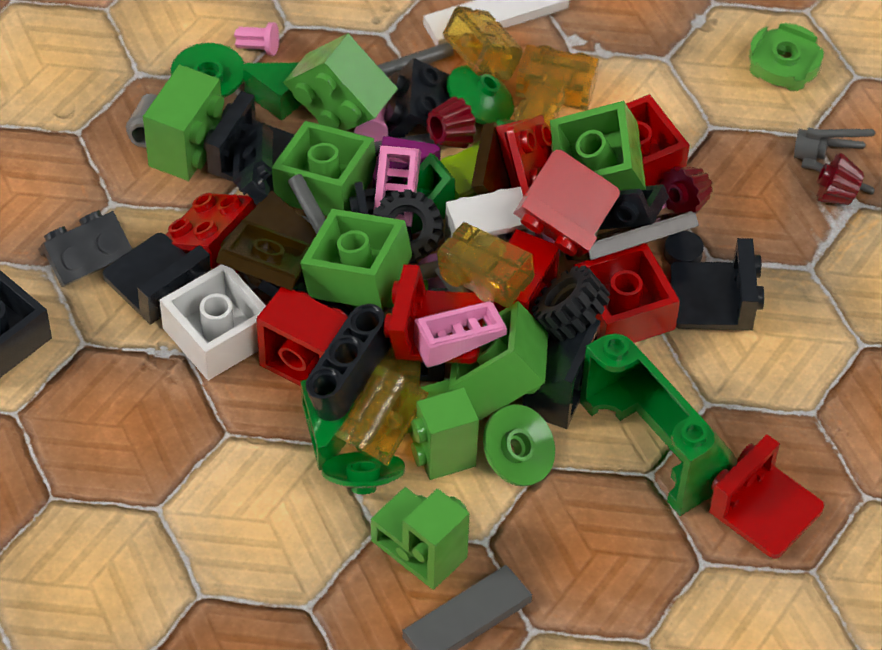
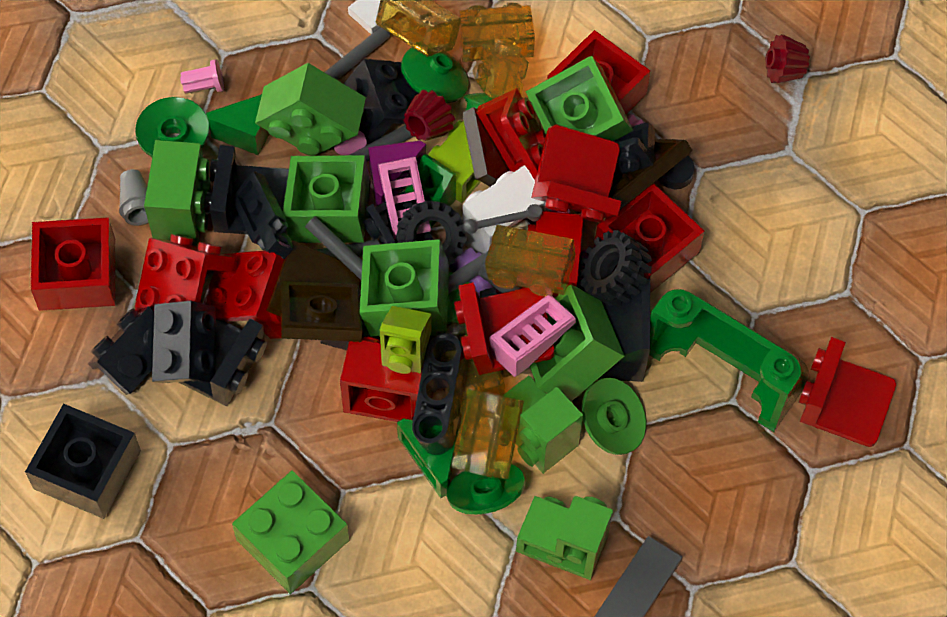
camera: 20 degrees left, 10 degrees up
white brick [160,264,266,381] -> none
dark red piece [660,167,713,213] -> none
black bracket [670,238,764,330] -> none
dark grey plant [794,128,875,194] -> none
none -> red brick [31,217,115,311]
none -> red bracket [135,234,235,311]
none -> black bracket [152,301,216,383]
none -> bright green brick [232,470,349,595]
none -> lime slope [380,306,431,374]
none -> dark grey hinge [463,204,542,234]

